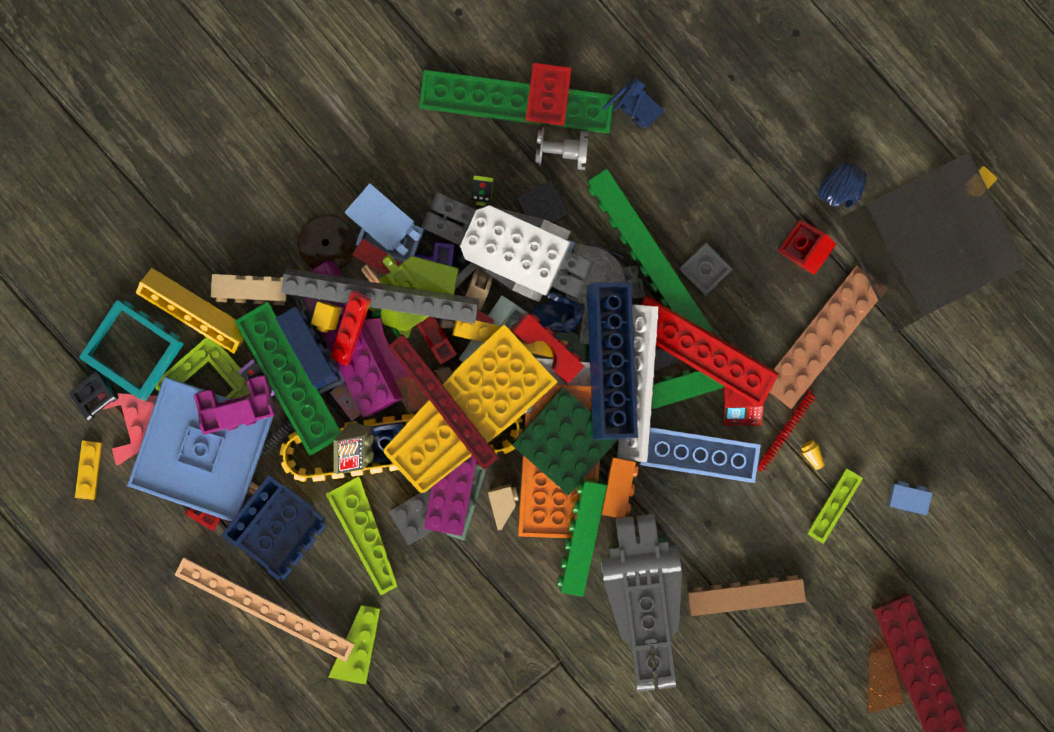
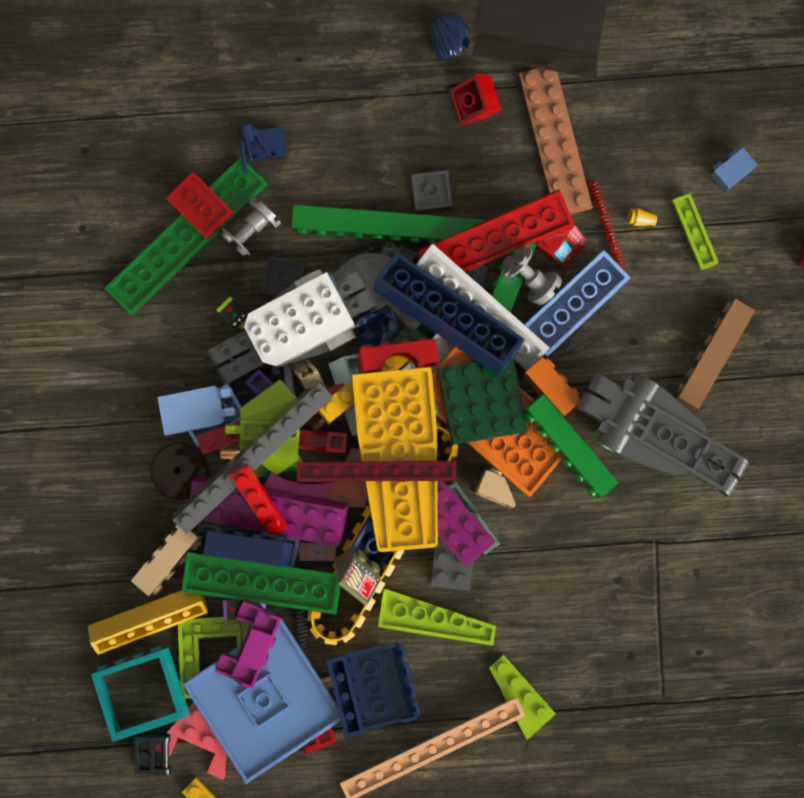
camera: 50 degrees left, 5 degrees down
yellow brick [311,301,342,332] -> none
none -> light grey piece [502,245,562,306]

